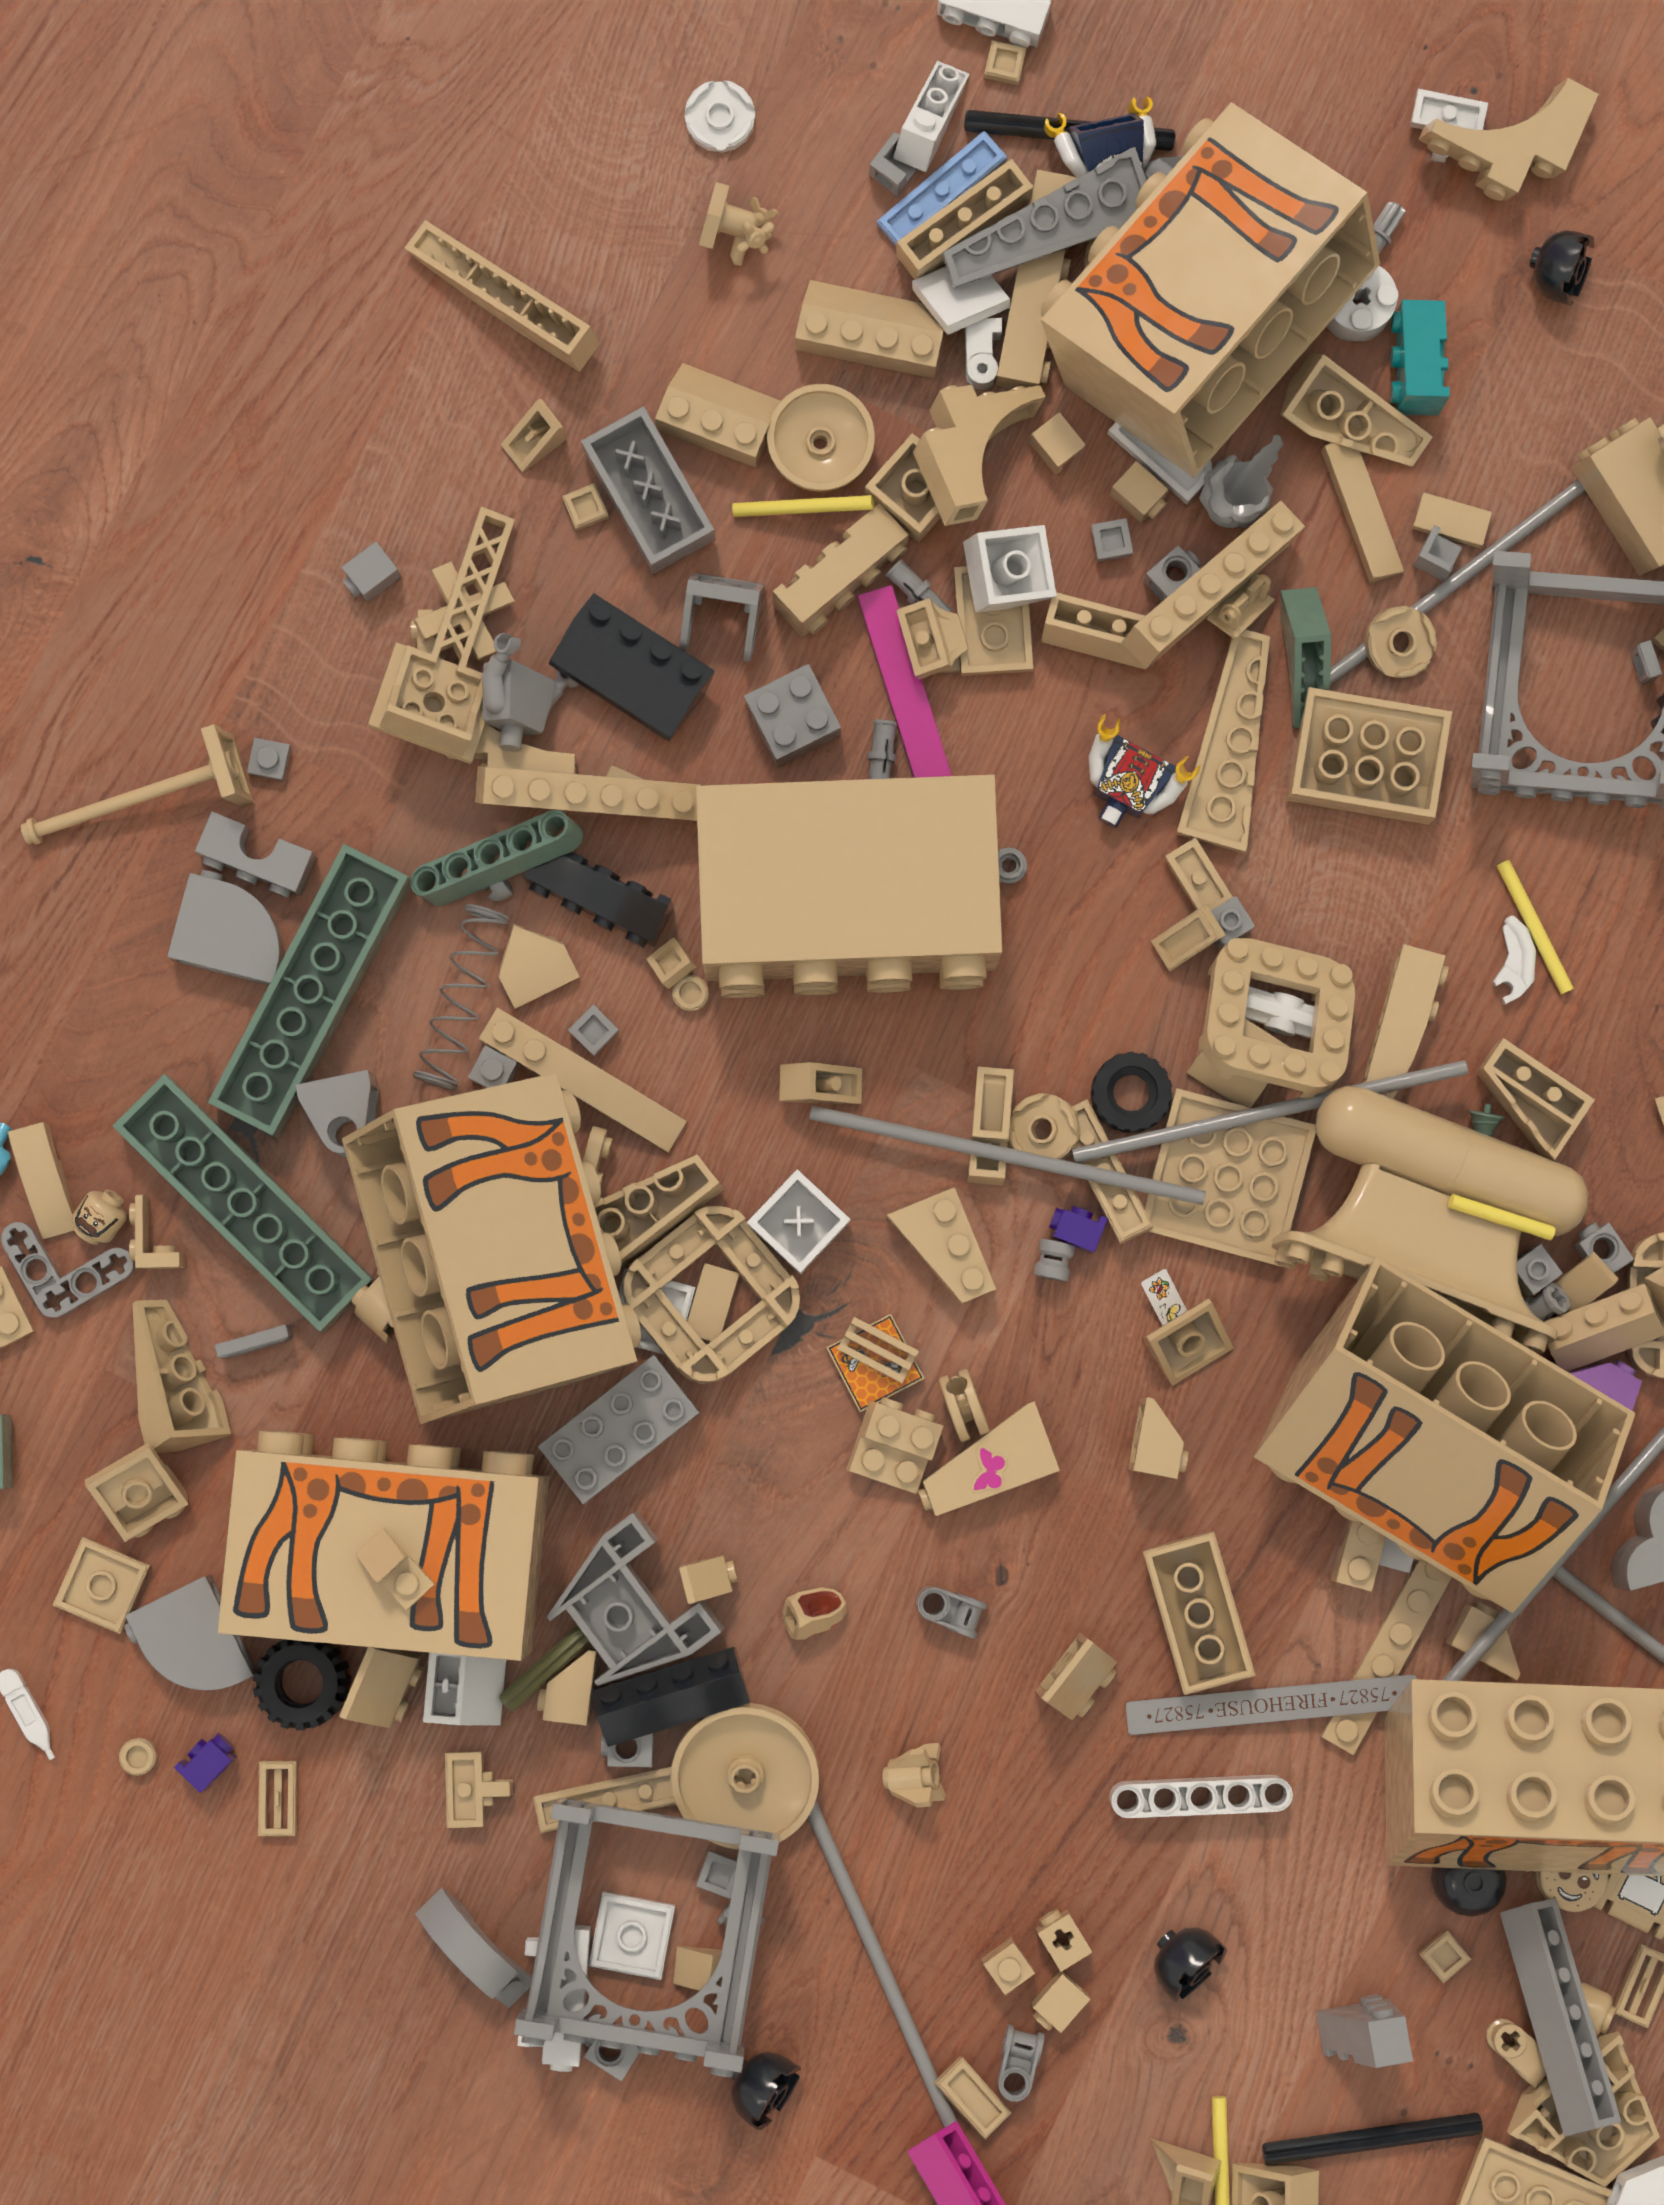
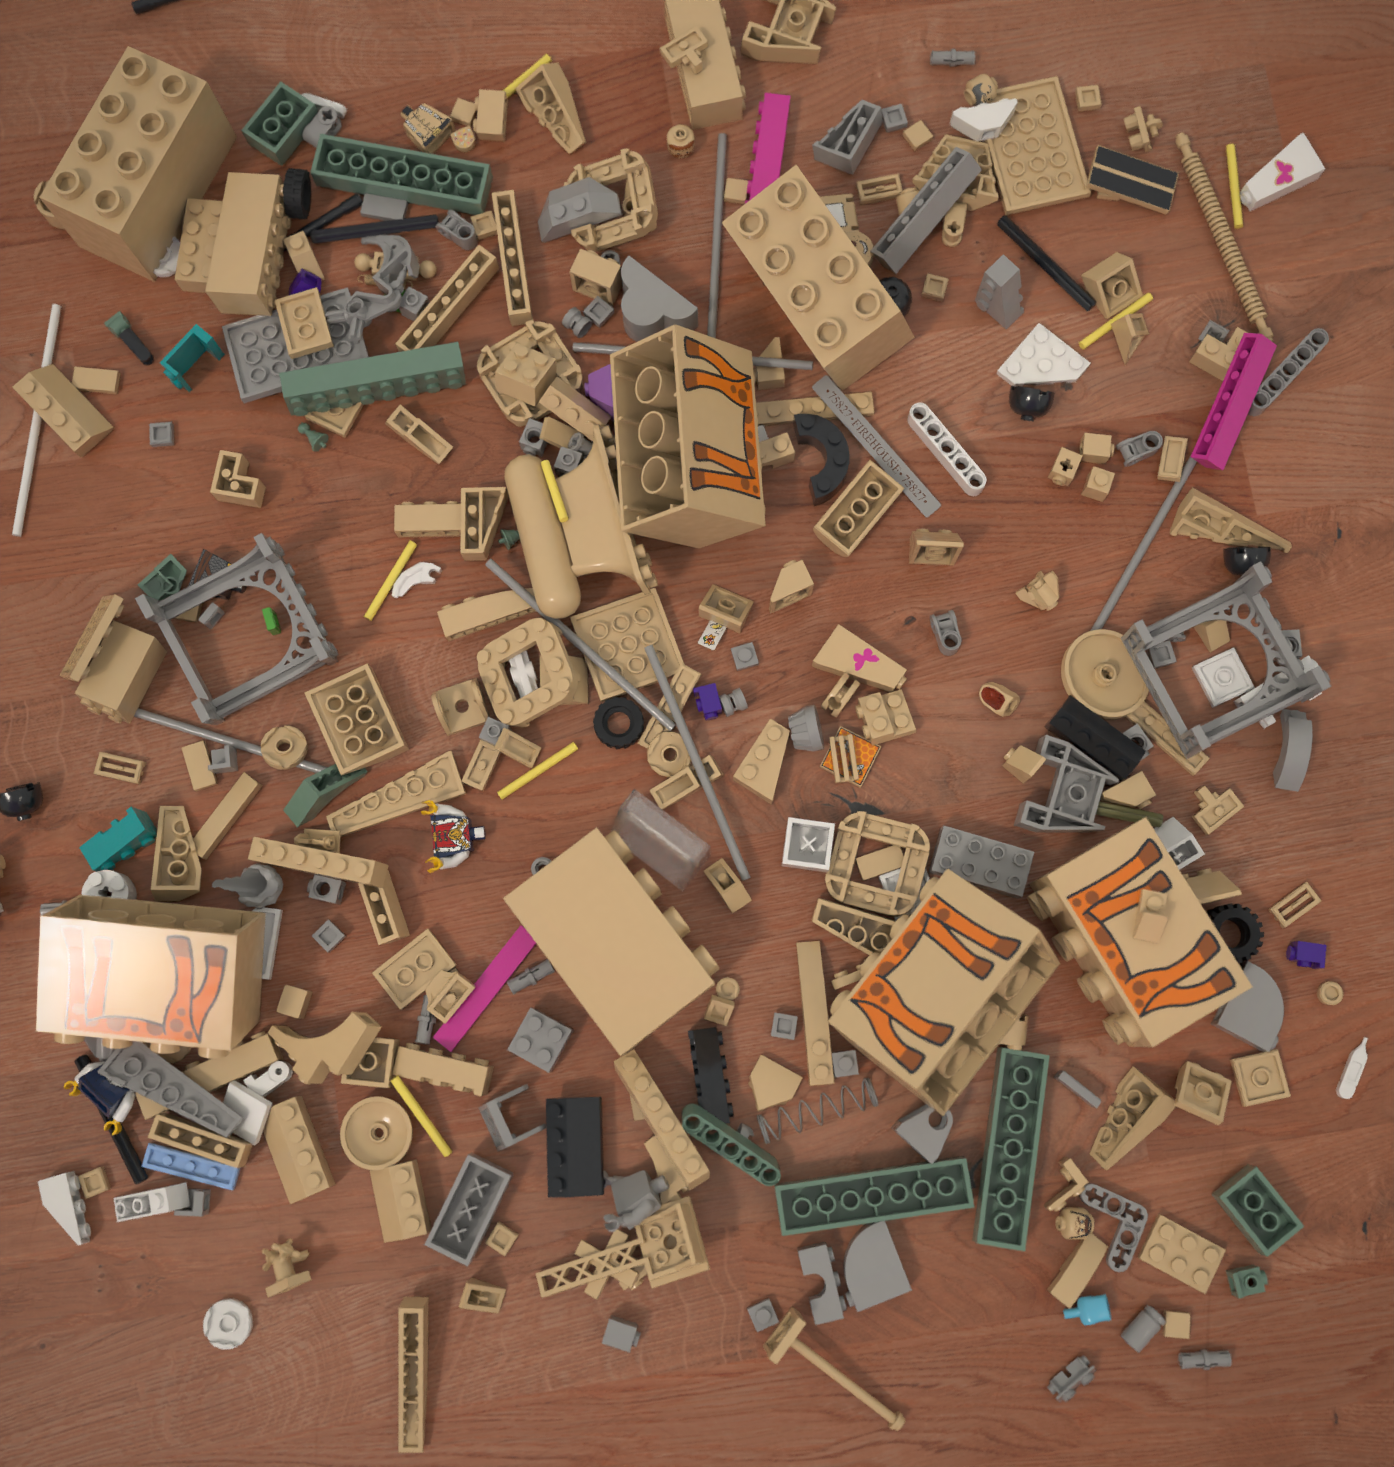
camera: 120 degrees left, 5 degrees down
white slope [963,525,1057,613] -> none
tan brick [1109,461,1168,524] -> none
none -> tan tile [93,752,146,784]
none -> bright green tile [262,607,282,636]
none -> tan brick [394,501,461,537]
none -> tan hose [431,678,490,736]
none -> light yellow bar [497,742,578,800]
none -> clear windscreen [611,789,711,892]
none -> light grey plate [731,642,759,671]
none -> light grey piece [788,705,824,751]
none -> black brick [793,414,850,507]
none -> white plate [996,323,1091,387]
none -> tan wedge [1170,487,1292,553]

